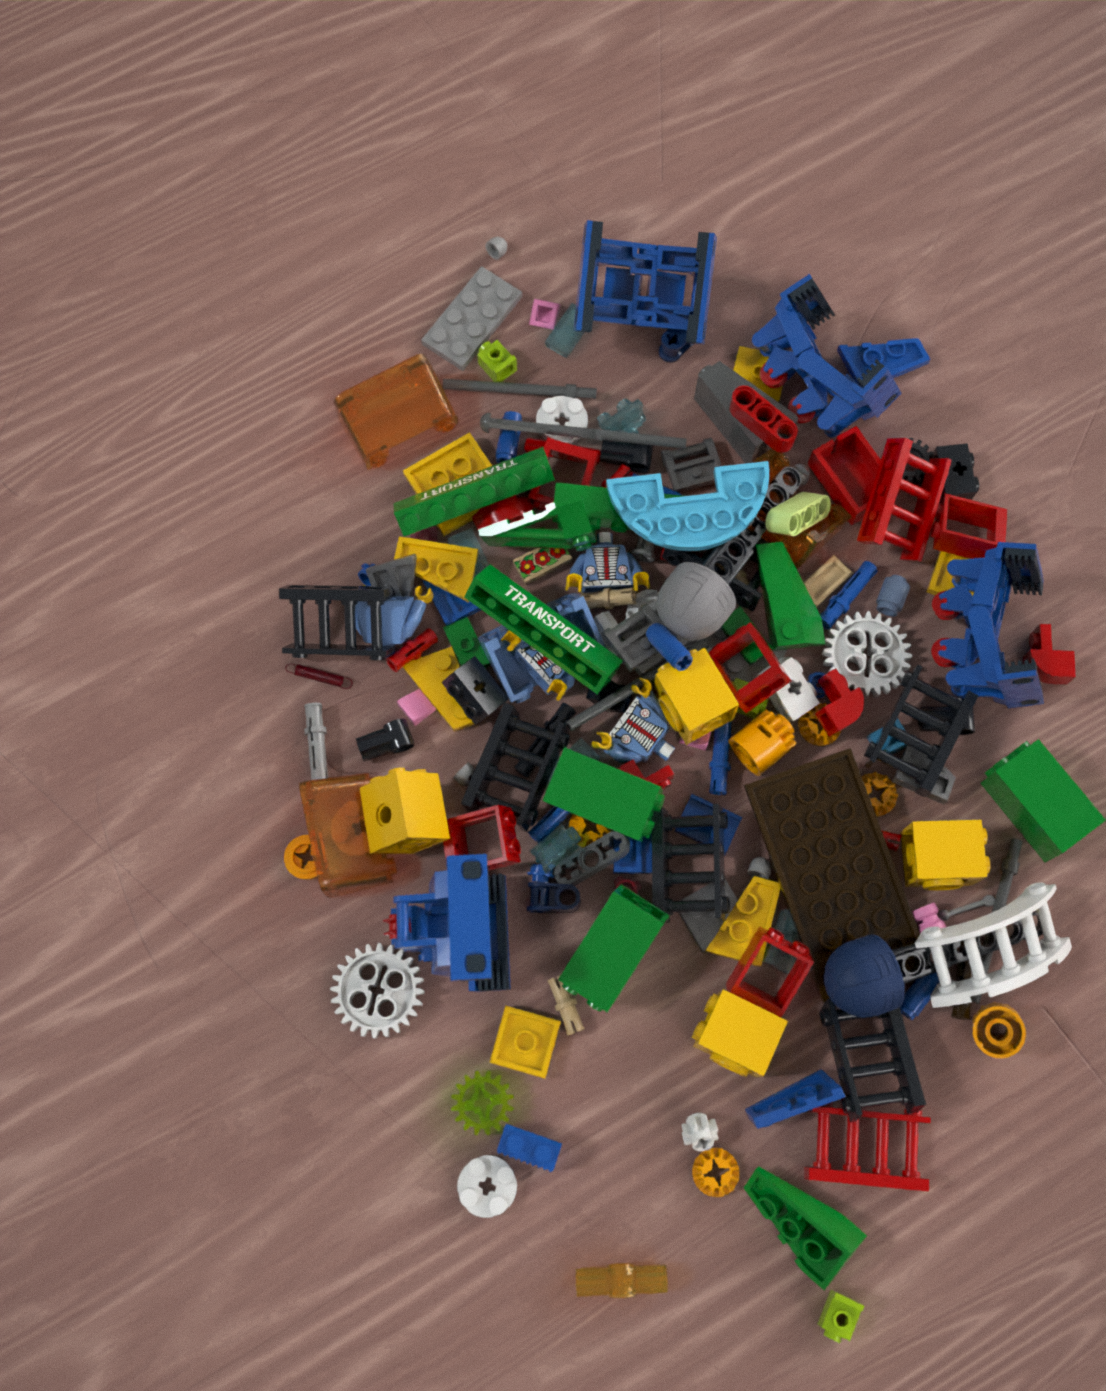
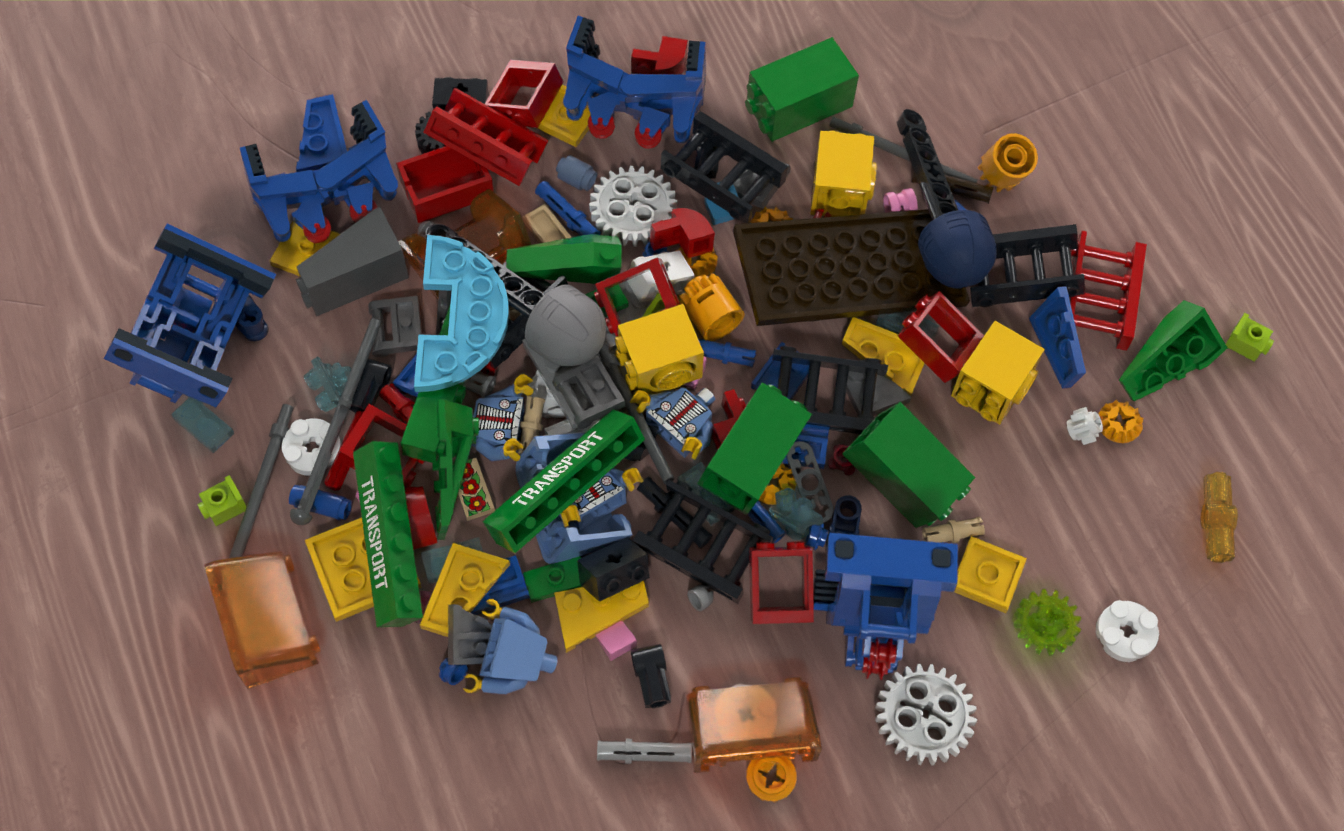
camera: 85 degrees left, 10 degrees down
black fence [279,585,395,660] -> none
dark red piece [285,663,353,689] -> none
yellow brick [360,767,450,854] -> none
red pin [386,628,438,672] -> none
light grey plate [421,266,522,371] -> none
light grey hinge [485,237,507,260] -> none
blue brick [497,1124,562,1172] -> none
bright pink slope [529,299,561,330] -> none
blue piece [646,623,693,671] -> none
red beam [729,385,798,453] -> none
light grey hinge [747,857,771,880] -> none
yellowish green beam [765,492,831,536] -> none
white fence [915,882,1072,1008] -> none
light grey hinge [939,895,995,921] -> none

